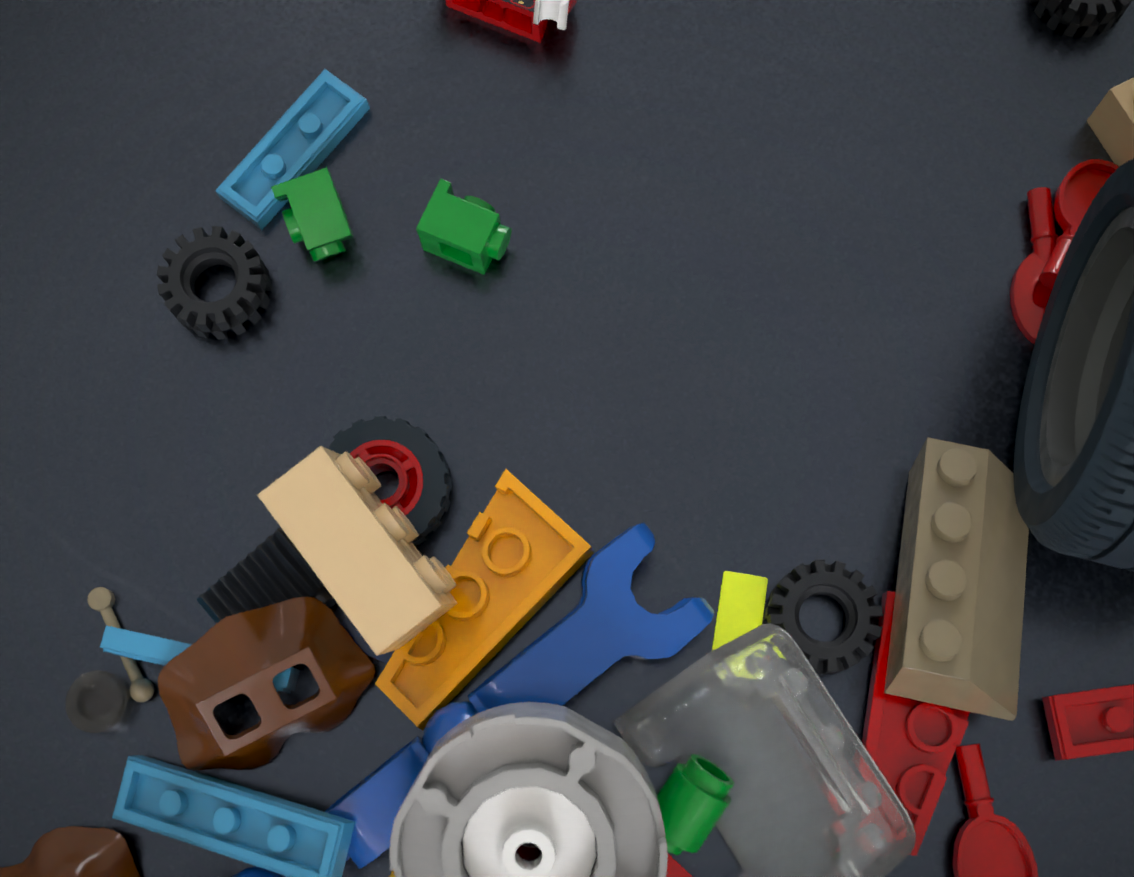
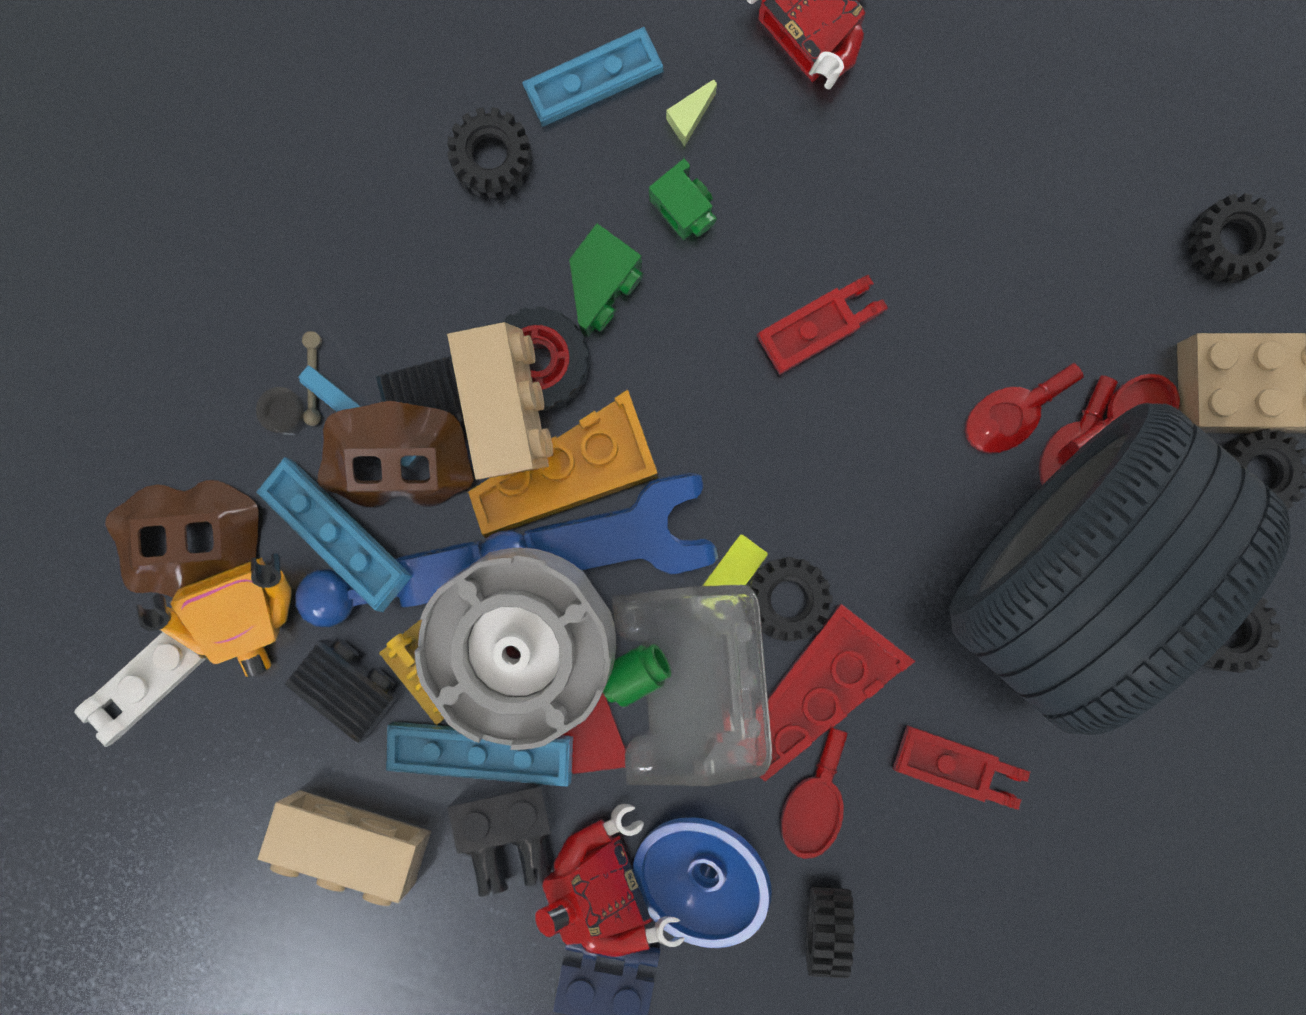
camera: 25 degrees right, 10 degrees up
green brick [271,167,354,262] -> none
dark tan slope [884,437,1029,721] -> none
none -> green slope [569,223,644,337]
none -> yellowish green piece [666,80,717,147]
none -> red hinge [757,275,888,375]
none -> red piece [965,363,1084,453]

